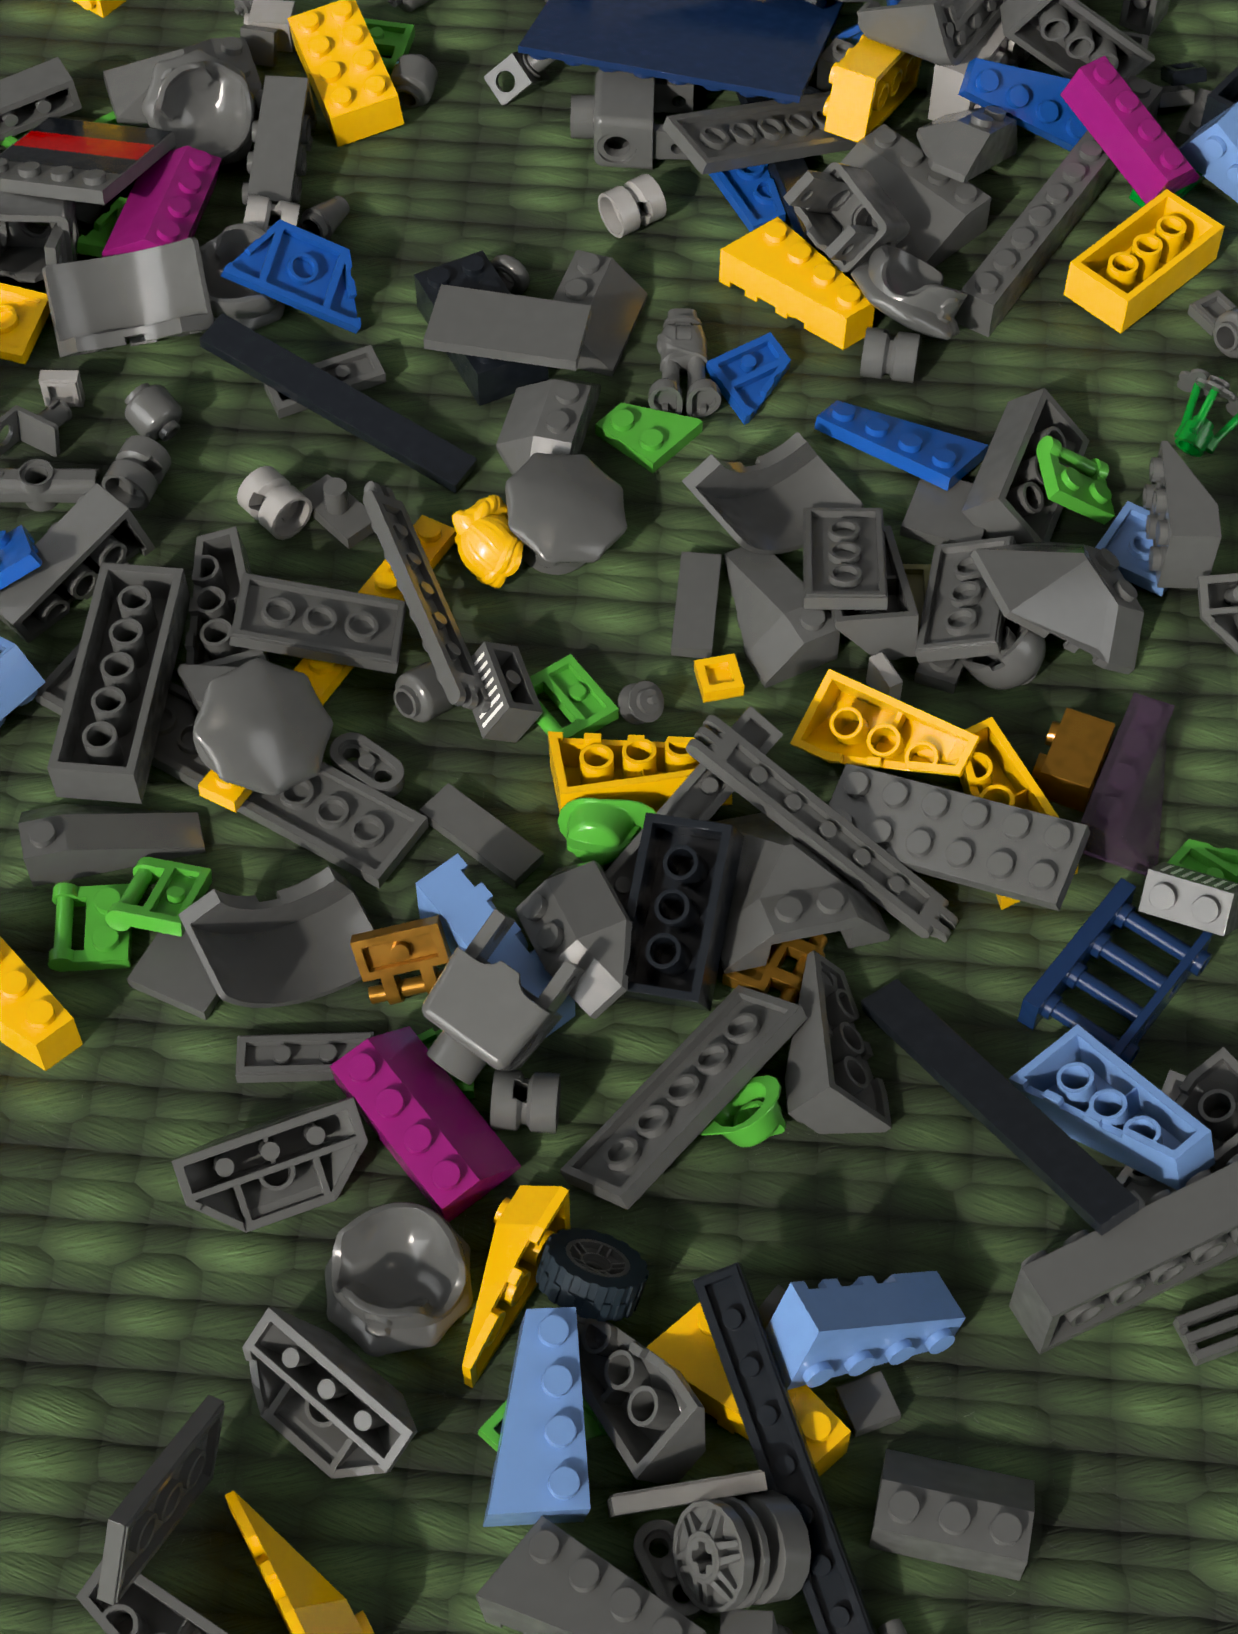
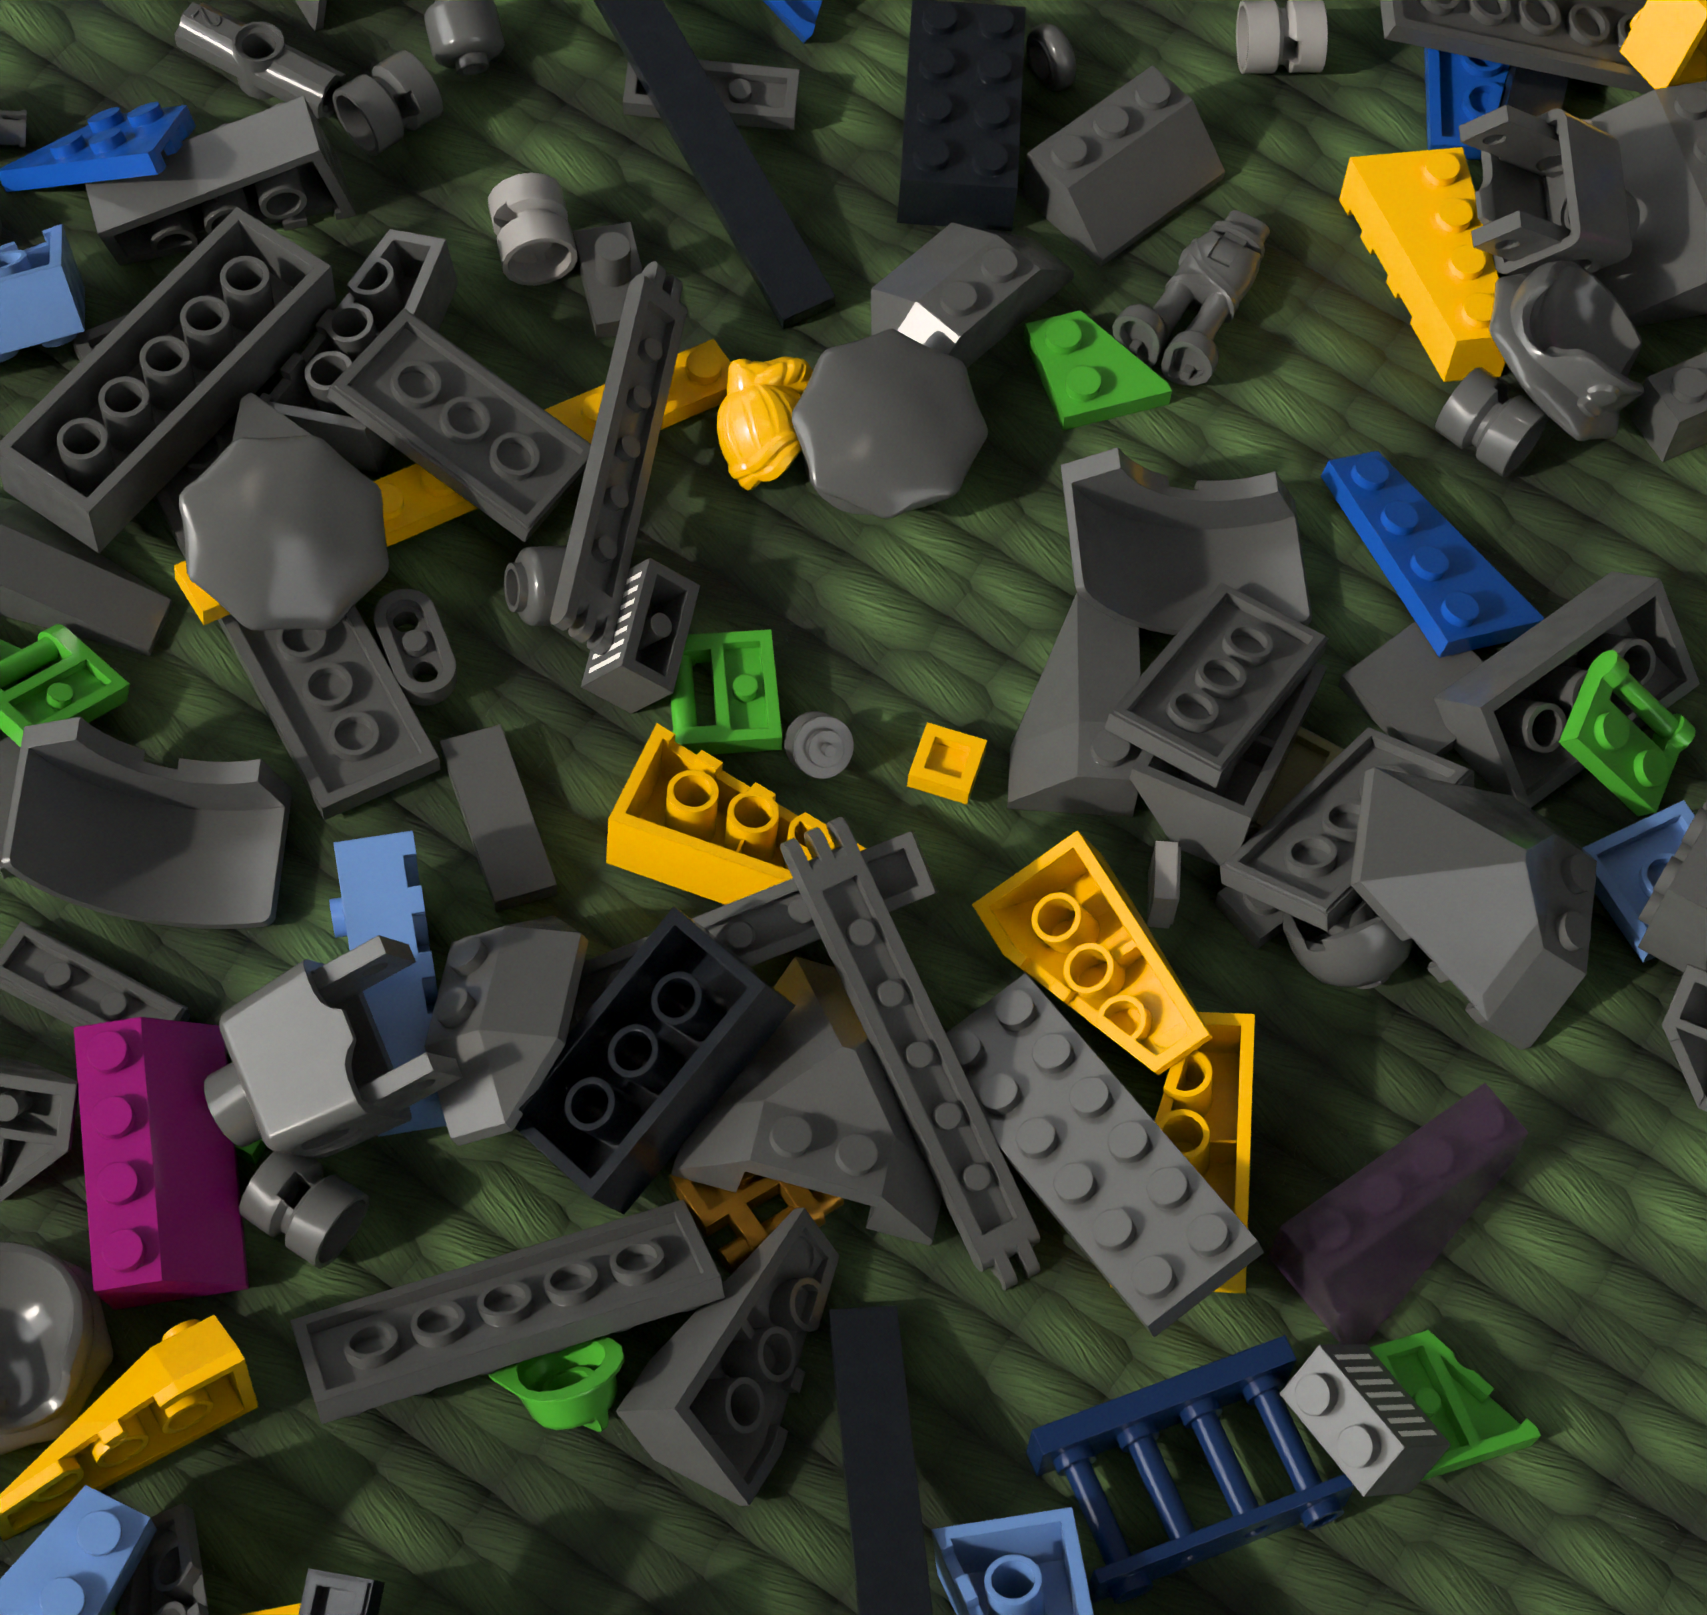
camera: 25 degrees right, 5 degrees up
pearl gold plate [350,915,451,1005] -> none
dark grey tile [423,284,592,371] -> none
black wheel [535,1228,649,1322] -> none
bright green piece [558,798,656,865] -> none
dark grey tile [671,551,722,658] -> none
blue wing [705,332,791,425] -> none
pearl gold brick [1032,708,1115,812] -> none

